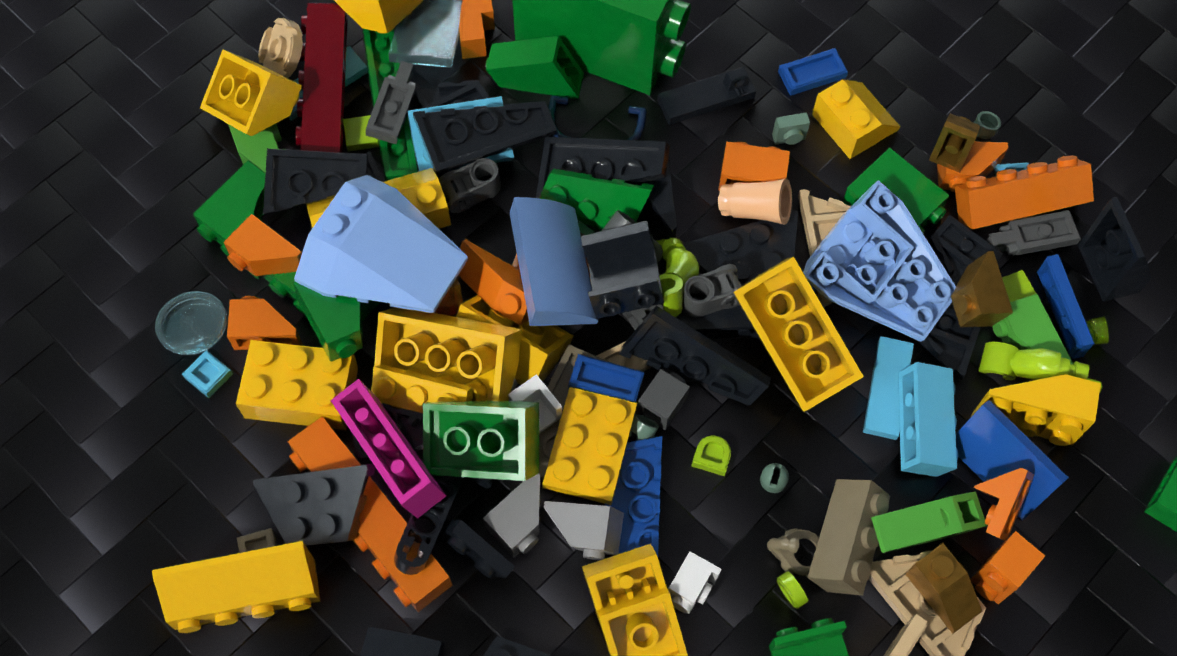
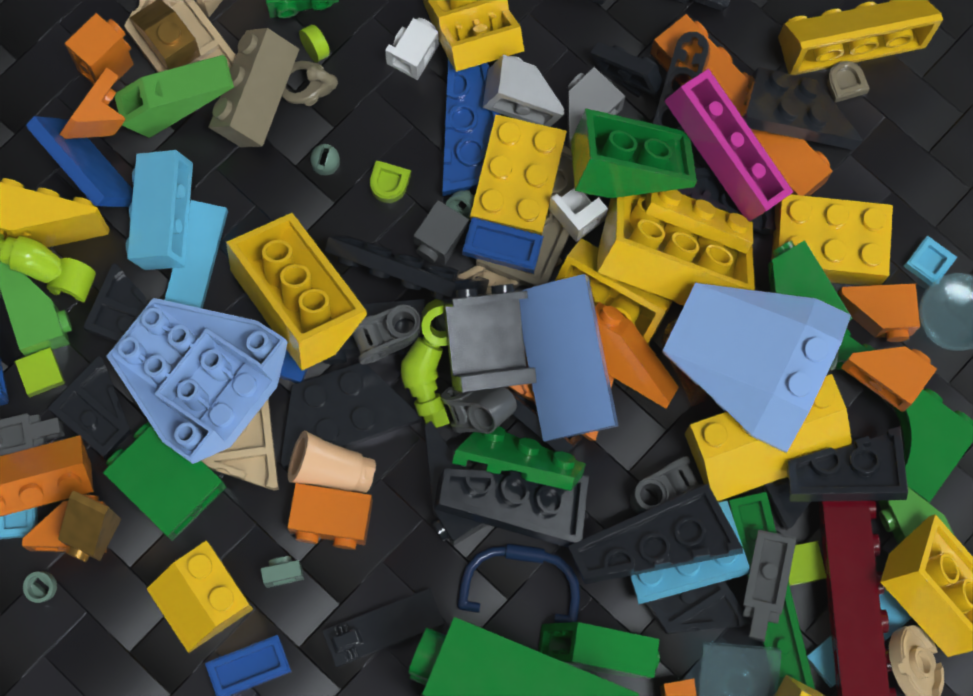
camera: 175 degrees right, 10 degrees up
pearl gold slope [951,251,1013,327] -> none

